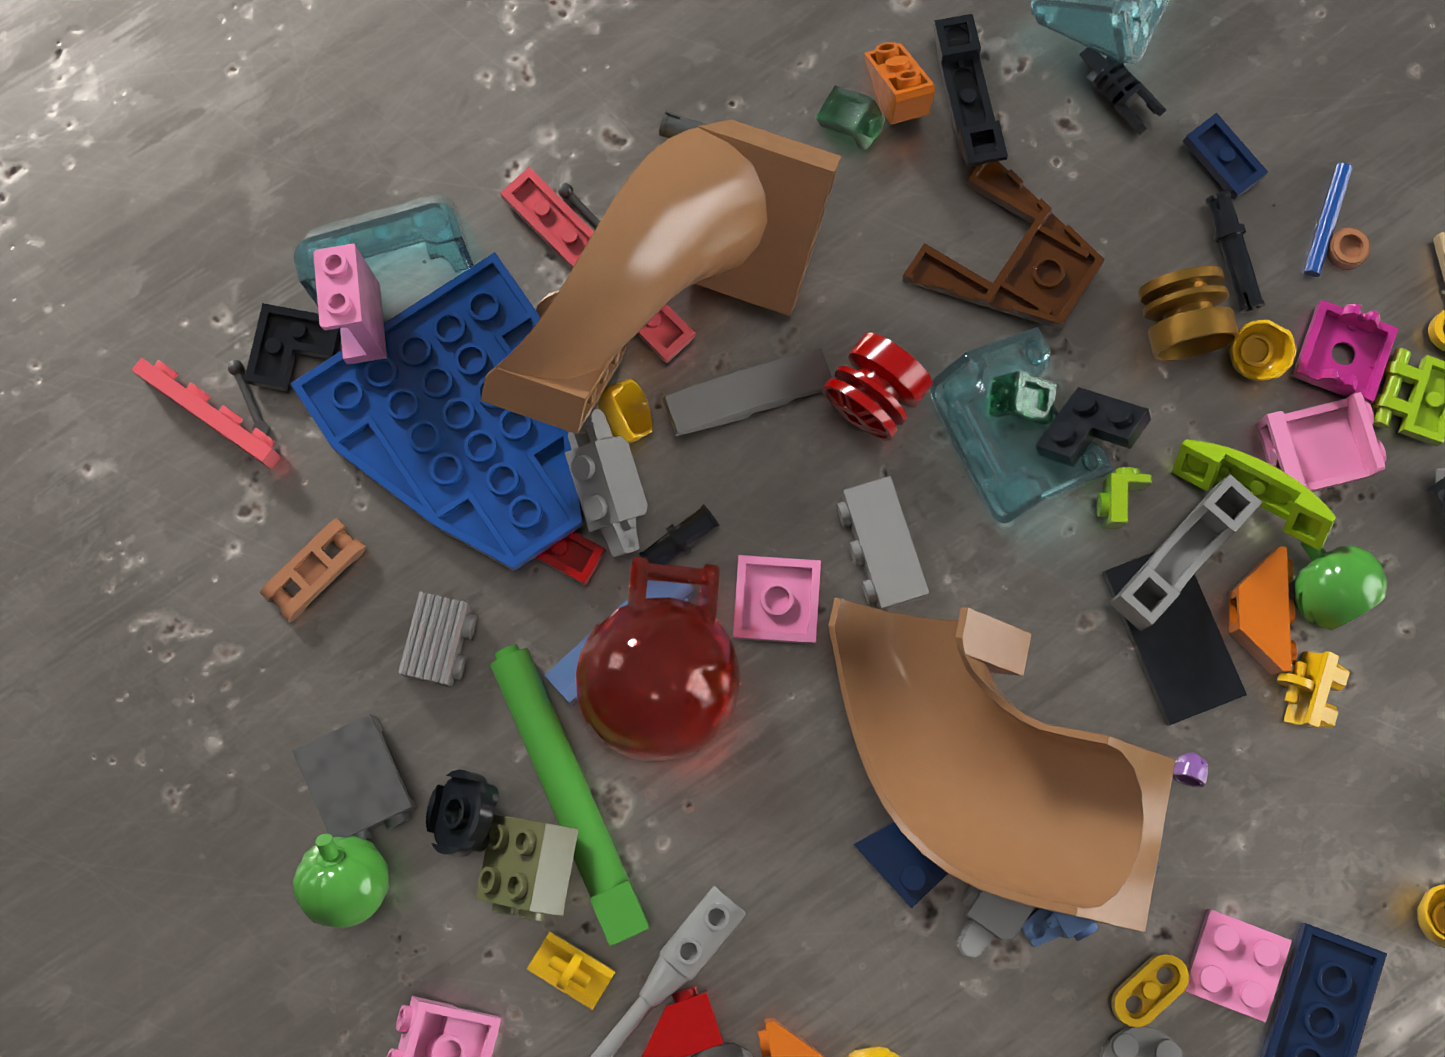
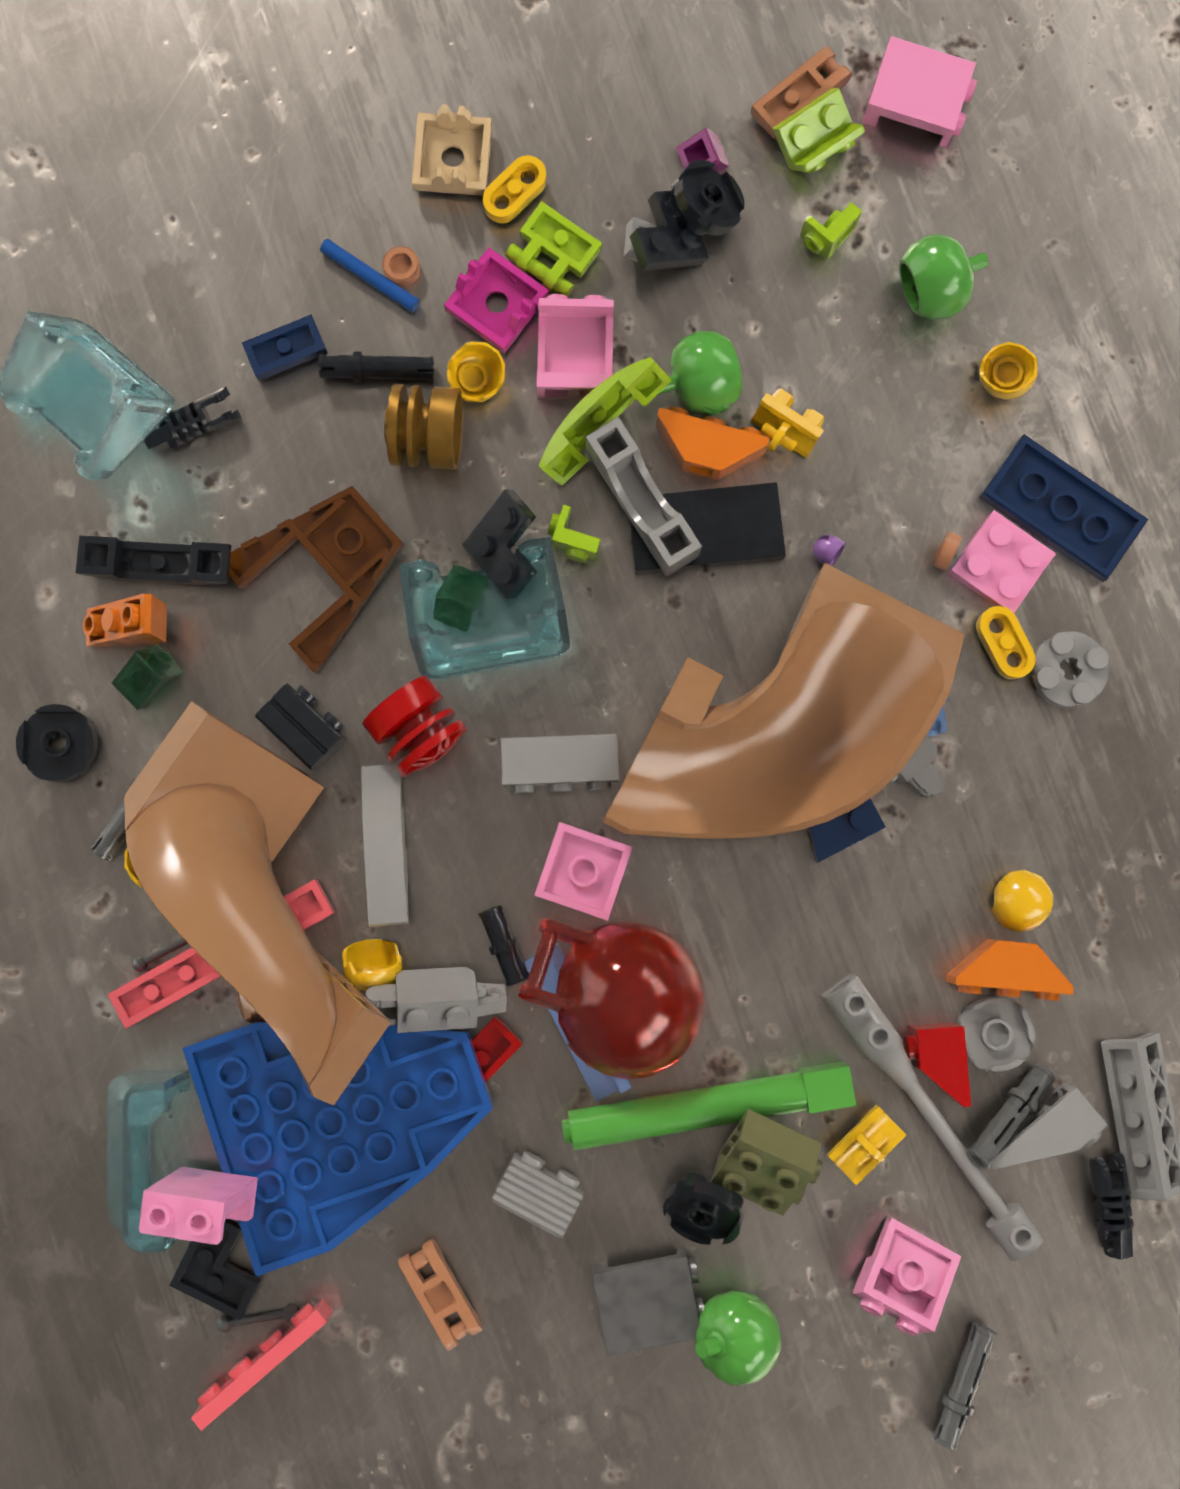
camera: 80 degrees left, 5 degrees up
none -> black plate [16,704,98,782]
none -> black brick [255,683,347,772]
none -> nougat tile [933,531,963,571]

